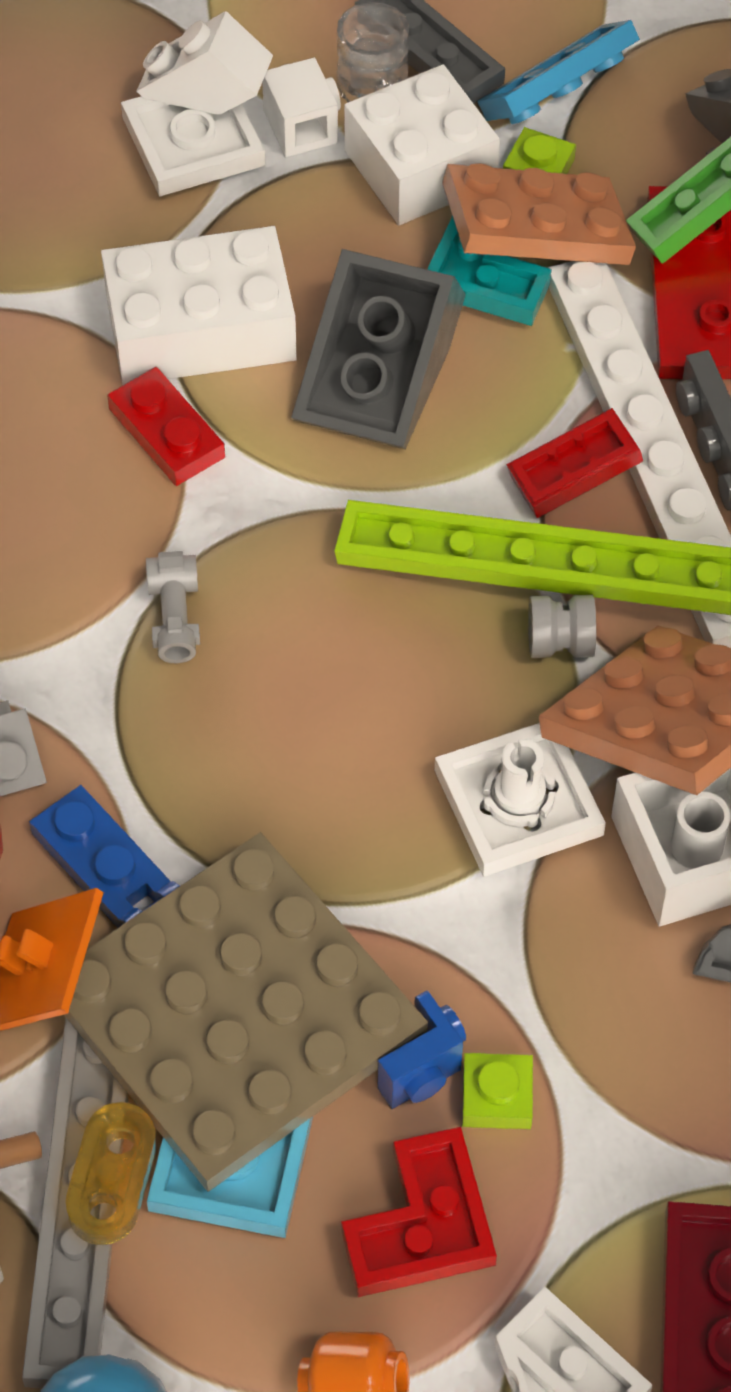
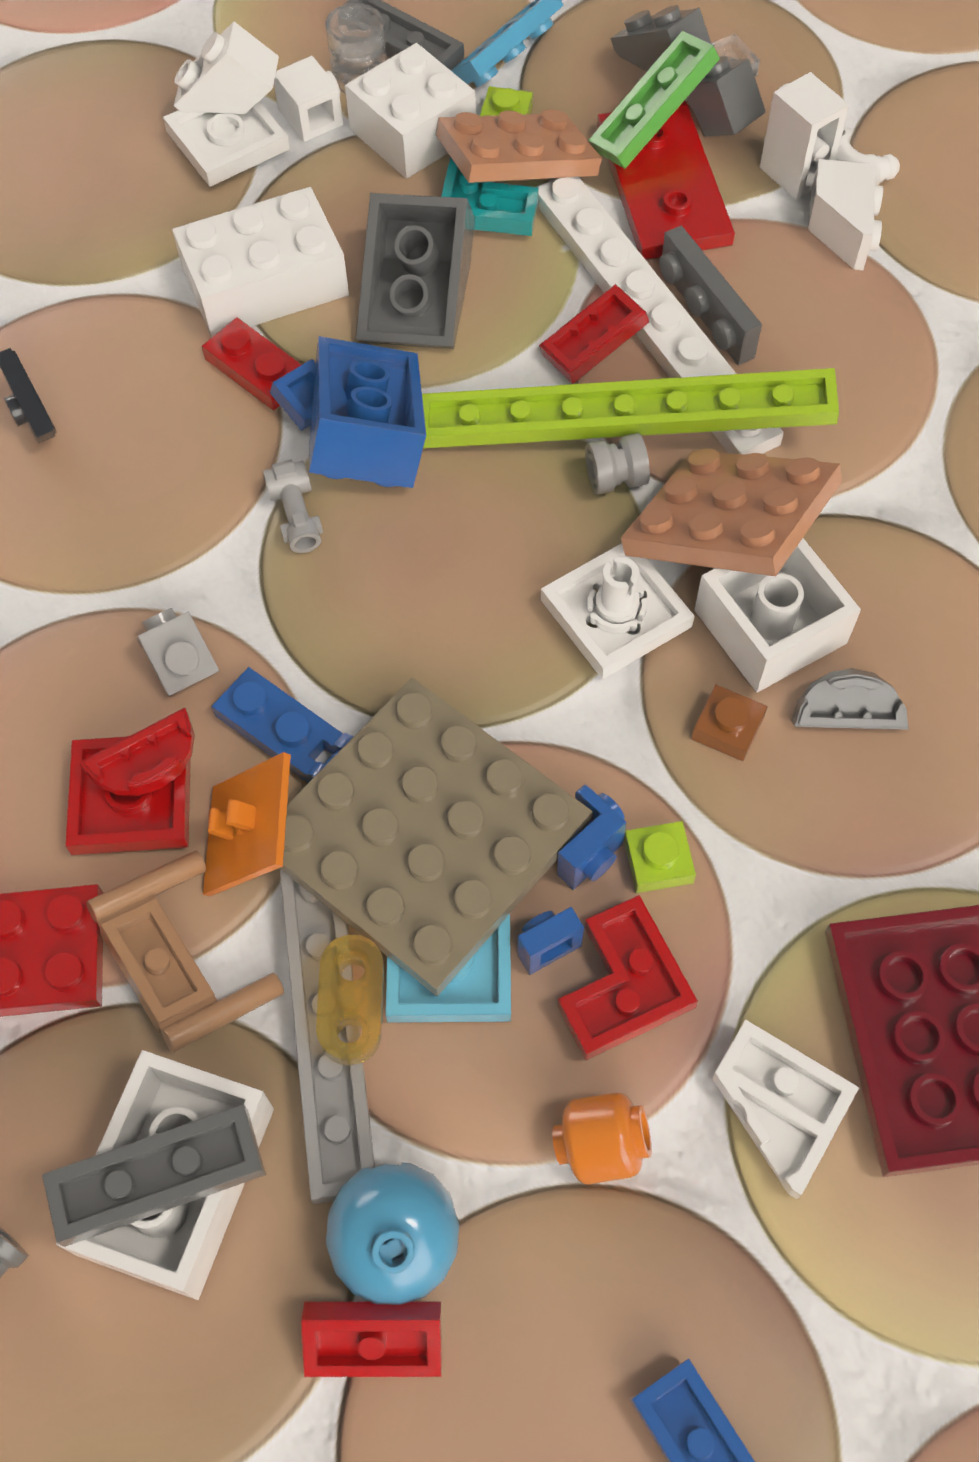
camera: 10 degrees left, 5 degrees up
none -> blue plate [270,359,315,431]
none -> blue slope [309,336,426,488]
none -> blue plate [517,907,584,975]
none -> dark orange plate [691,684,768,761]

